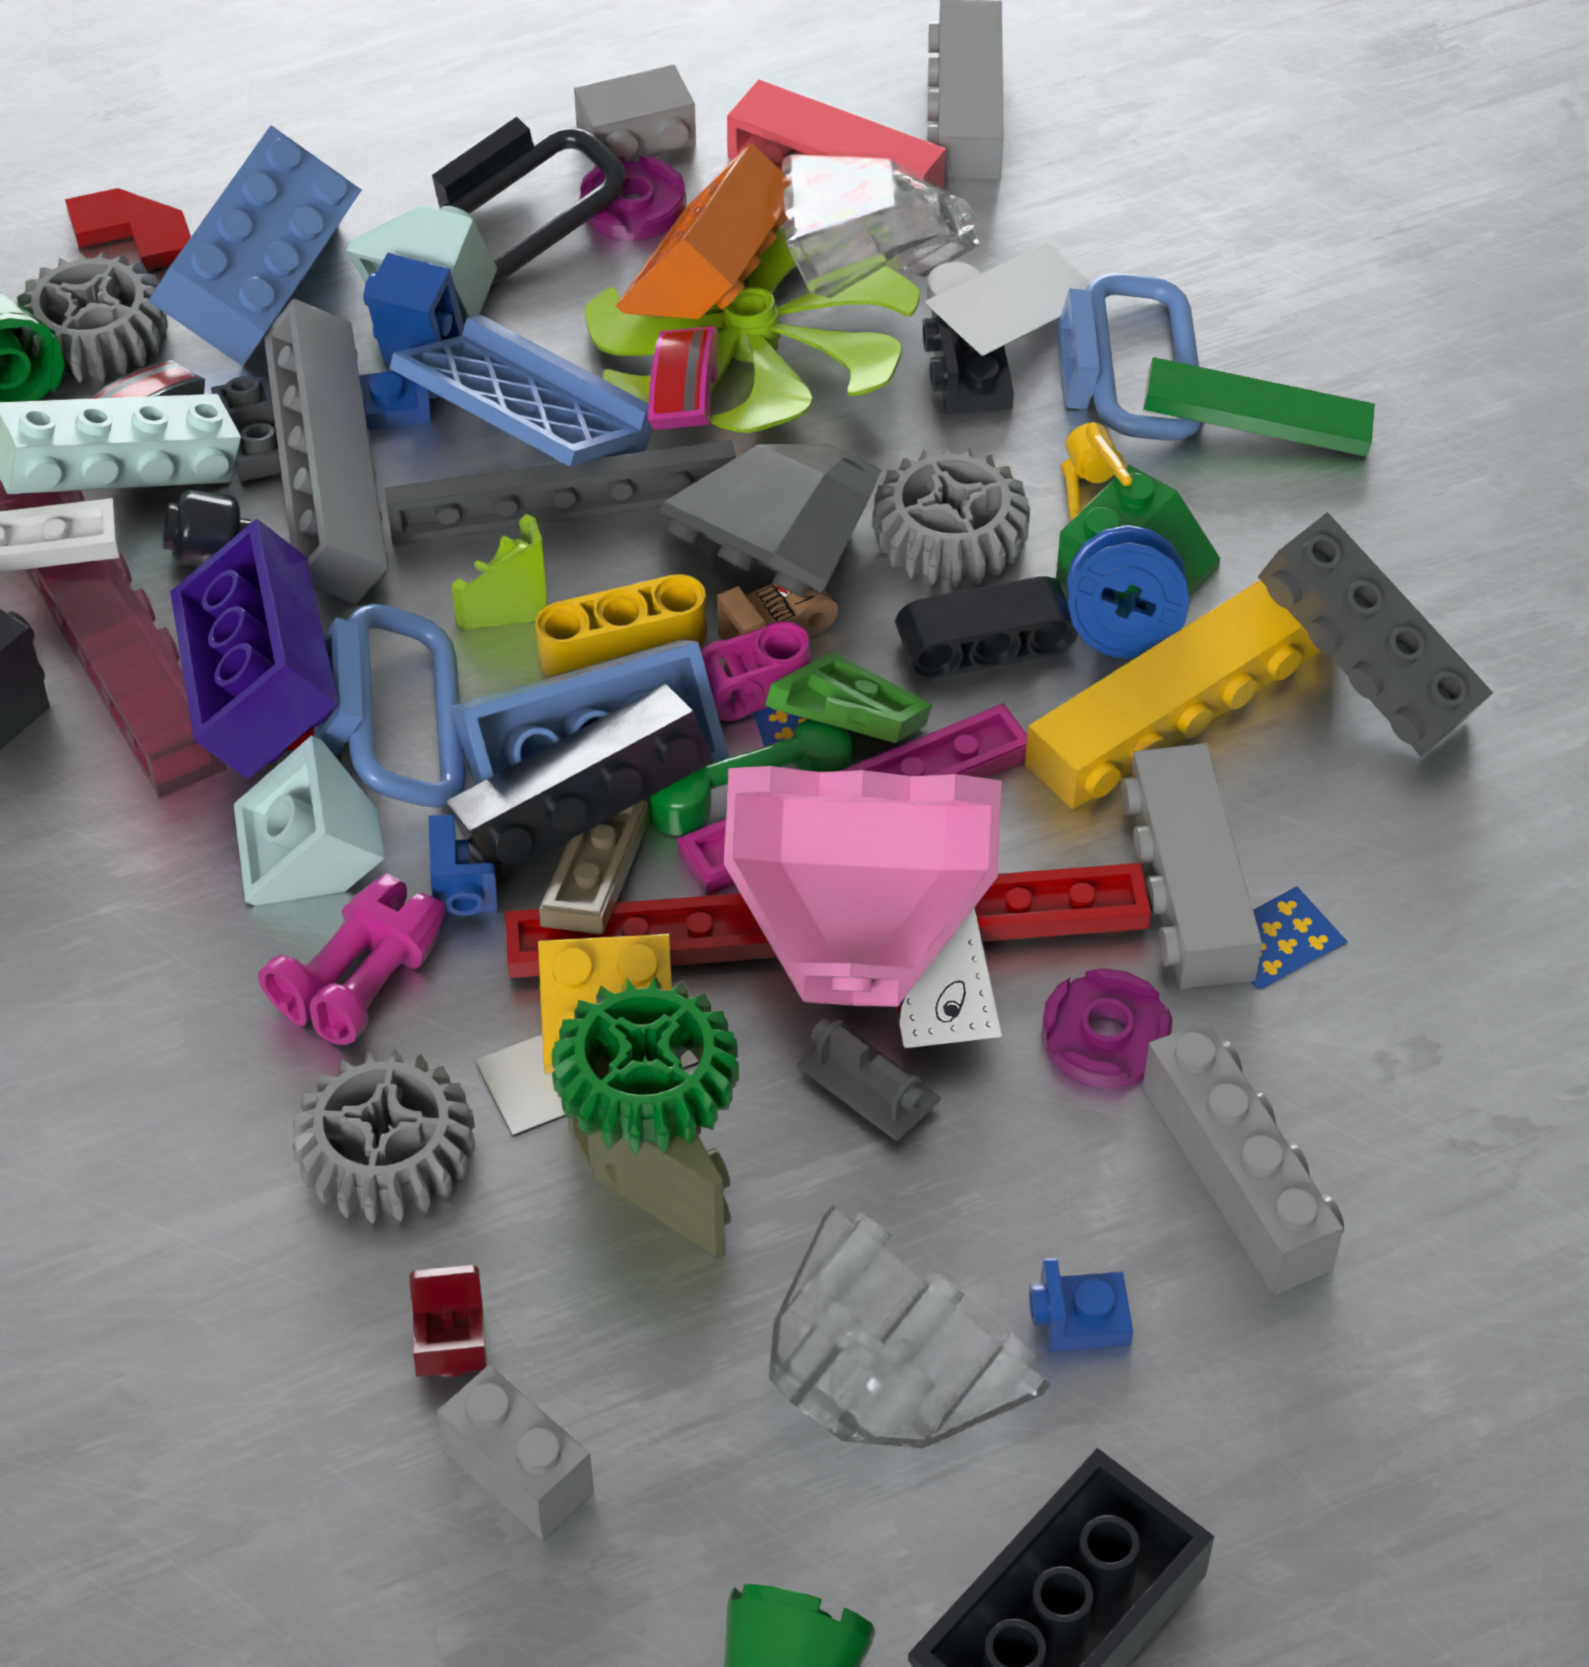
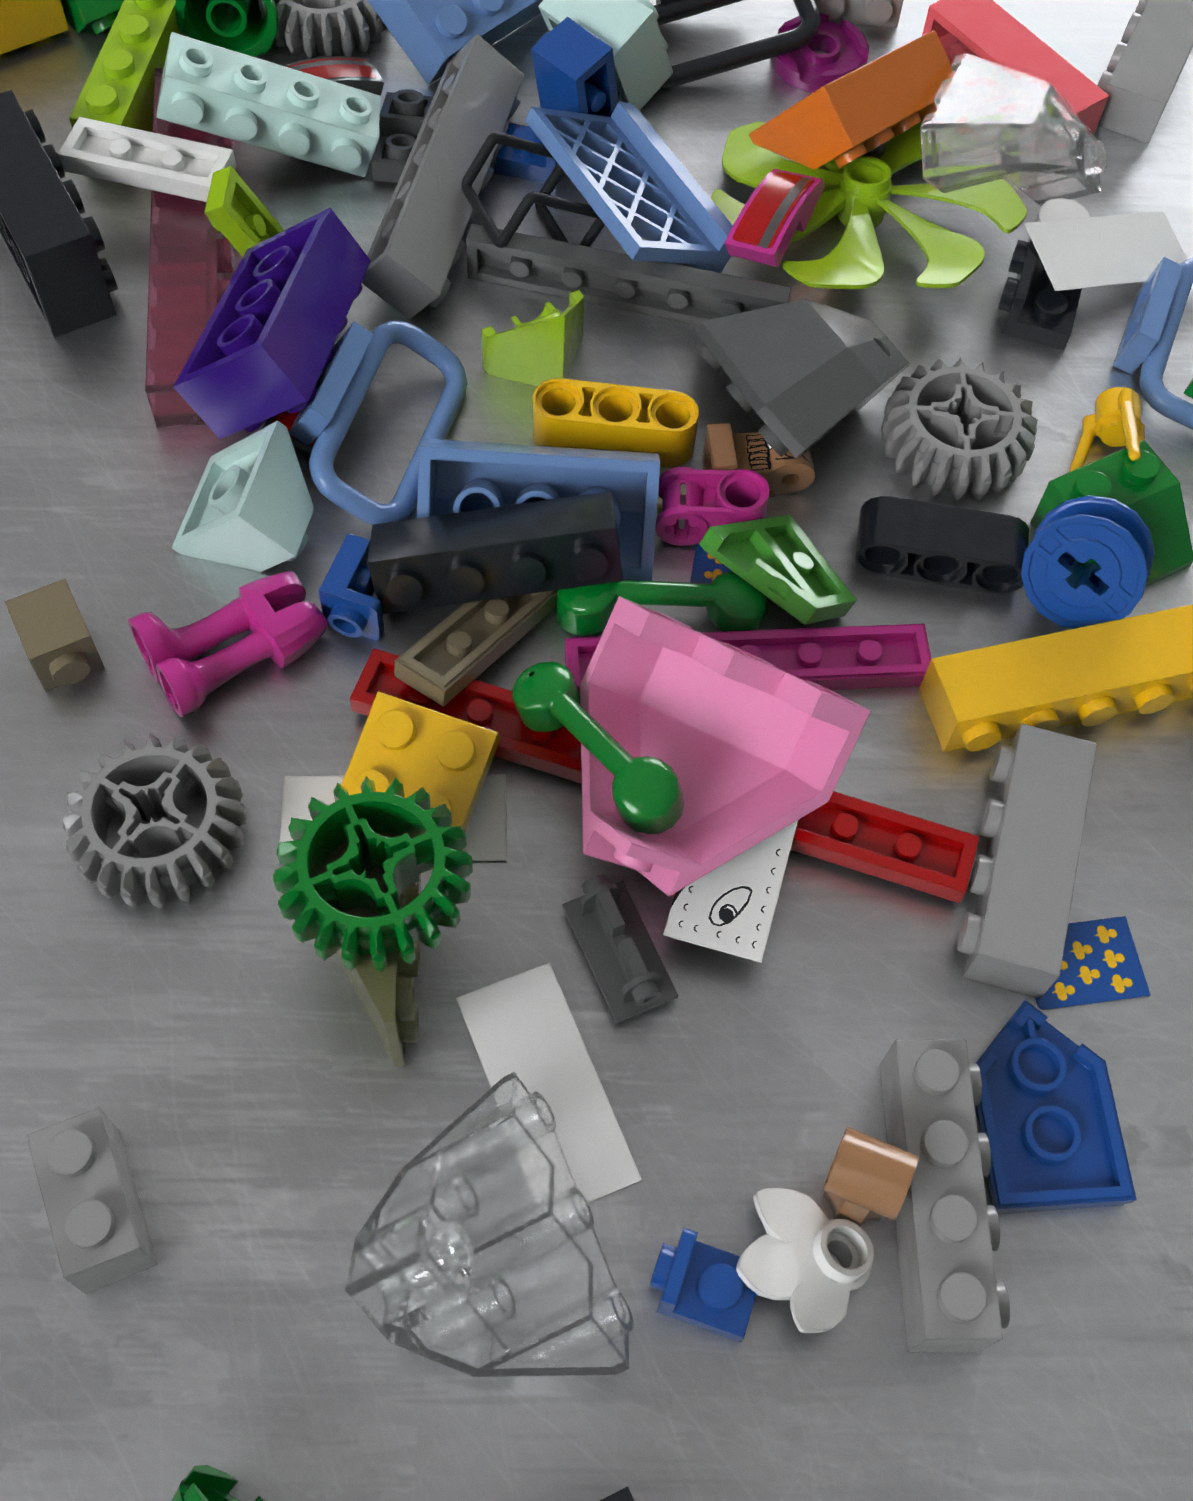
camera: 20 degrees right, 10 degrees up
black head [163,490,251,568] -> none
dark red bracket [409,1265,487,1377] -> none
magenta tile [1041,968,1173,1089] -> none
none -> dark tan brick [5,579,105,692]
none -> lime plate [204,166,284,258]
none -> white sticker [456,963,642,1221]
none -> black piece [461,132,605,248]
none -> green piece [512,661,684,835]
none -> white plate [736,1188,874,1333]
none -> medium nougat piece [823,1126,919,1226]
none -> blue tile [975,1000,1137,1214]

